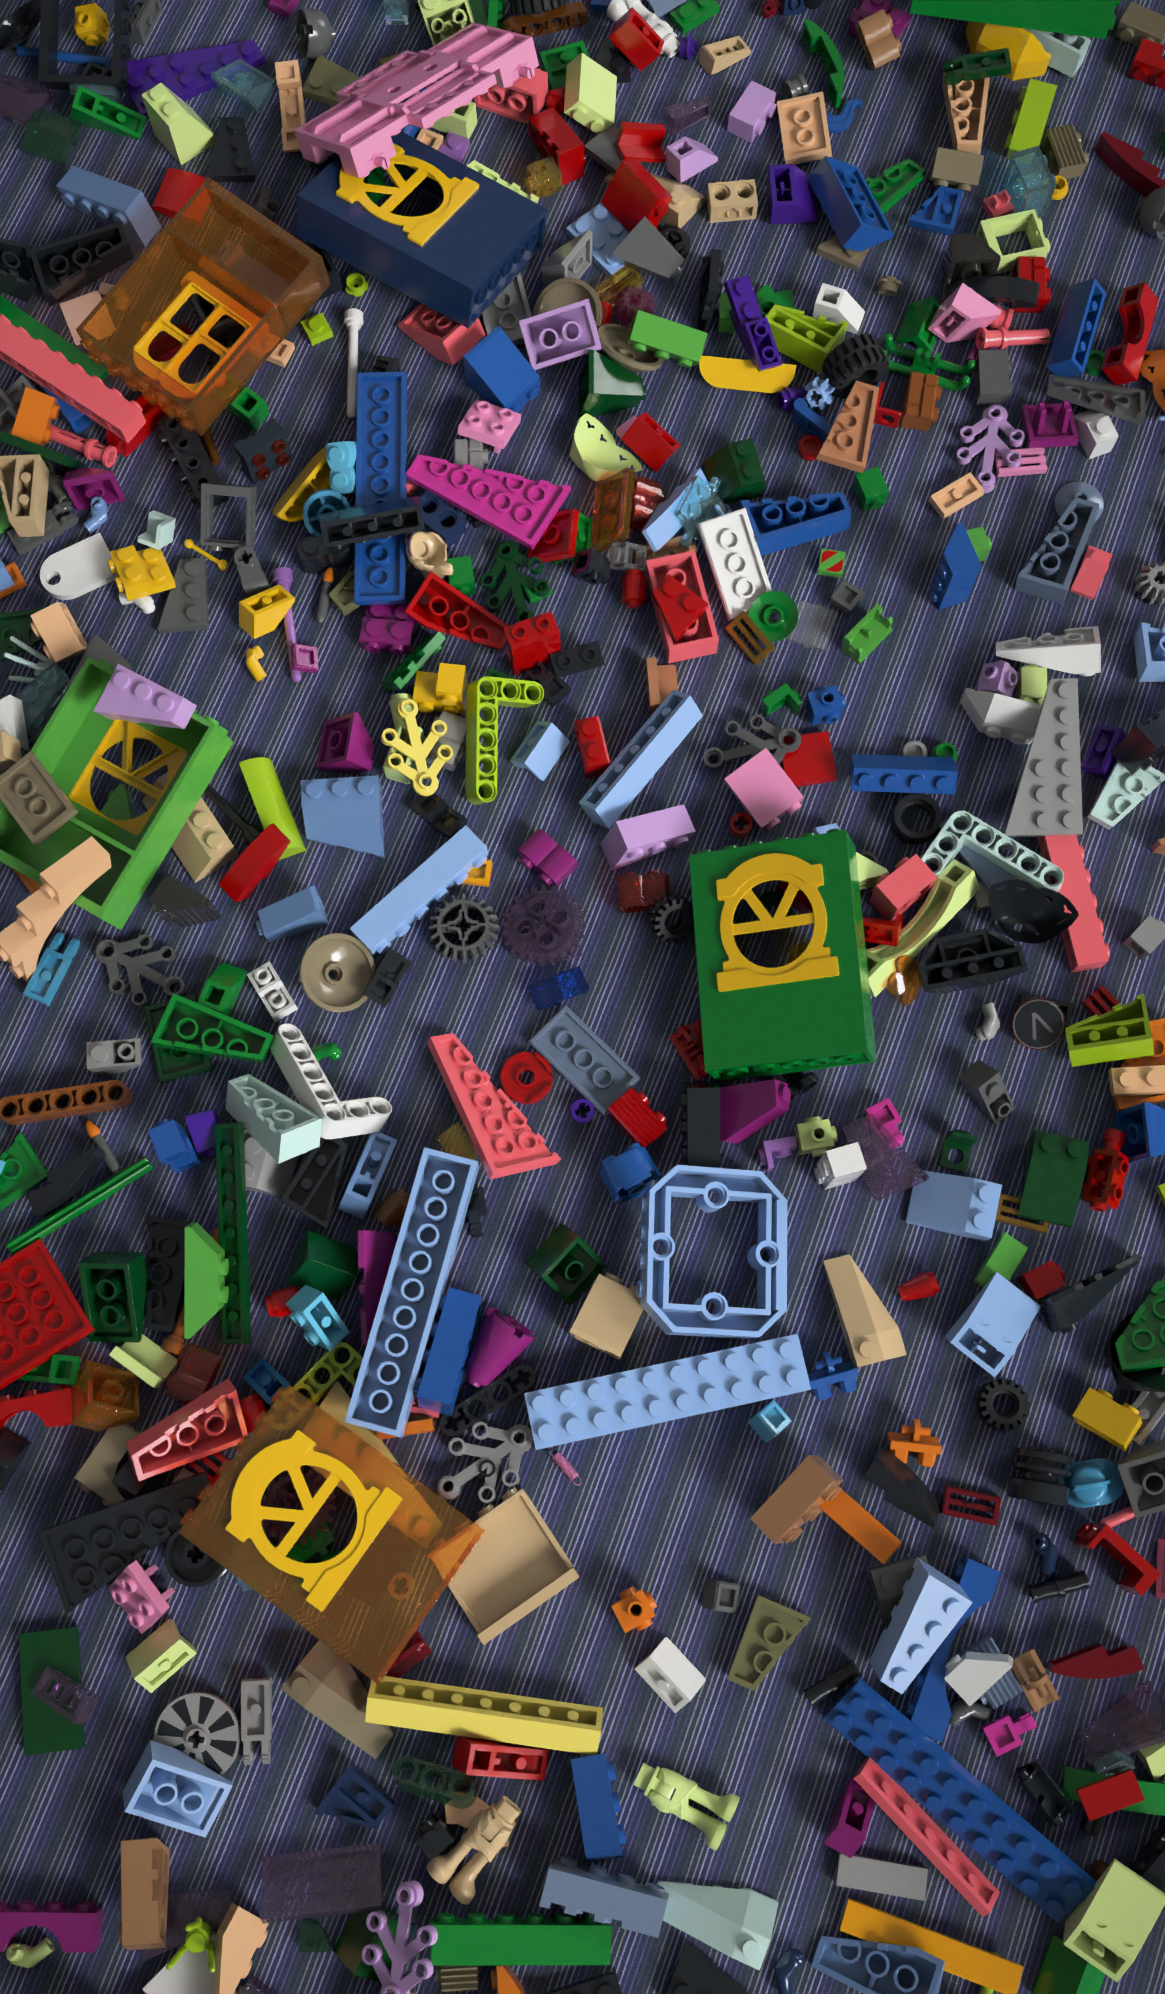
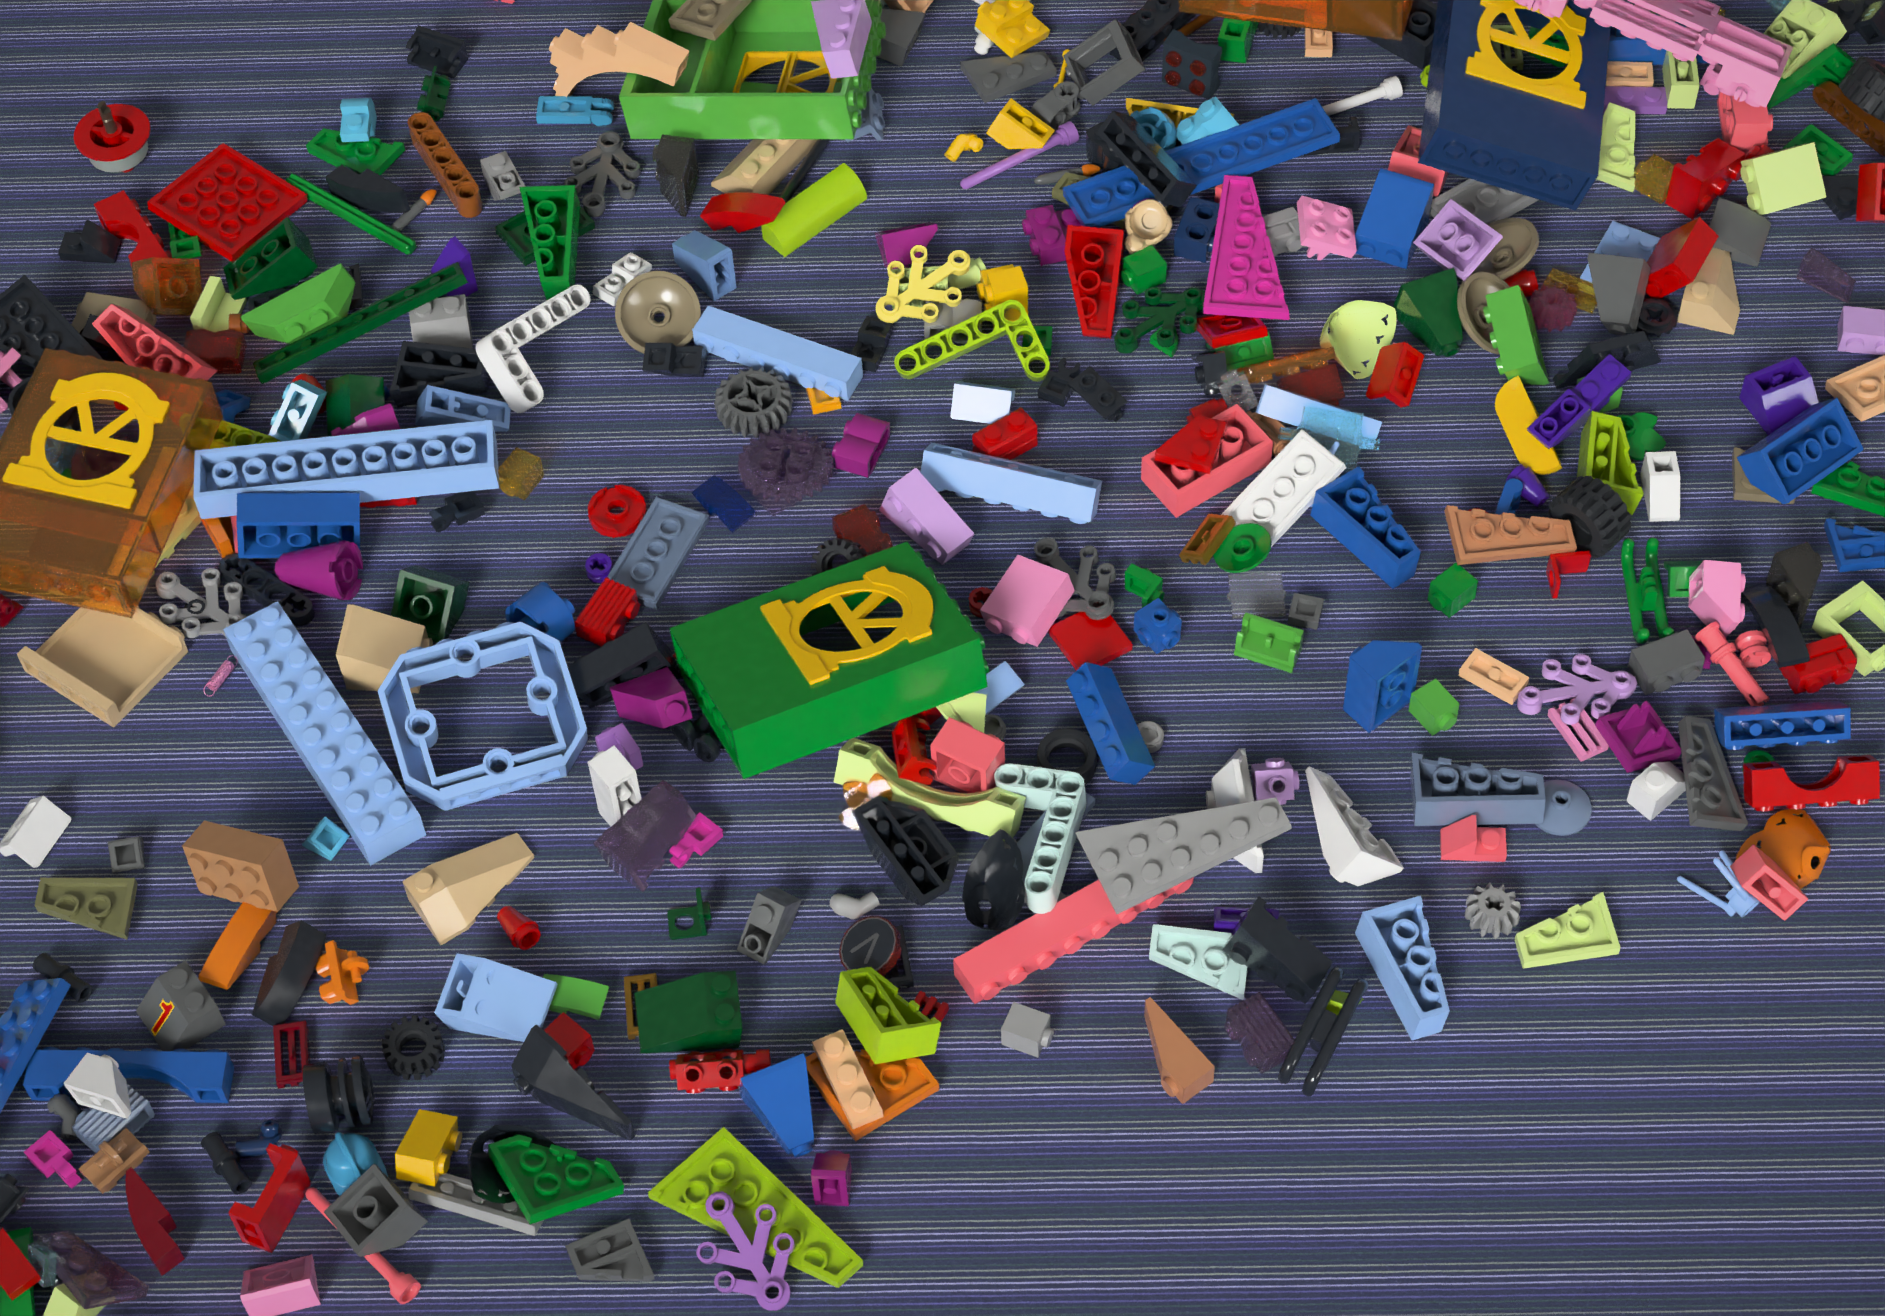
camera: 70 degrees right, 20 degrees down
light aqua panel [137,510,176,550] -> none
blue arch [148,1119,203,1174] -> none
green slope [197,963,248,1016] -> none
light aqua wedge [226,1074,322,1164] -> none
magenta tile [291,643,318,673] -> none
lime plate [301,313,334,346] -> none
medium blue wedge [301,775,385,859] -> none
green arm [312,1042,342,1063] -> none
green wing [380,631,446,691] -> none
coral wing [427,1033,561,1180] -> none
red panel [504,611,561,676] -> none
light grey slope [541,230,592,285] -> none
orange brick [611,1586,657,1633] -> none
red panel [615,122,666,163] -> none
nougat panel [646,657,678,715] -> none
lavender slope [666,136,718,183] -> none
dark green slope [703,438,765,506] -> none
tan brick [707,179,758,223] -> none
yellowish green brick [794,1116,837,1157] -> none
light blue gear [804,377,835,410] -> none
blue hips [807,1351,859,1401] -> none
bright green tile [817,548,846,578] -> none
light blue wedge [869,1557,973,1694] -> none
dark tan plate [876,276,901,296] -> none
dark orange brick [901,372,942,431] -> none
light blue slope [905,1170,1002,1242] -> none
green plate [932,743,958,762] -> none
yellowish green brick [1016,665,1047,705] -> none

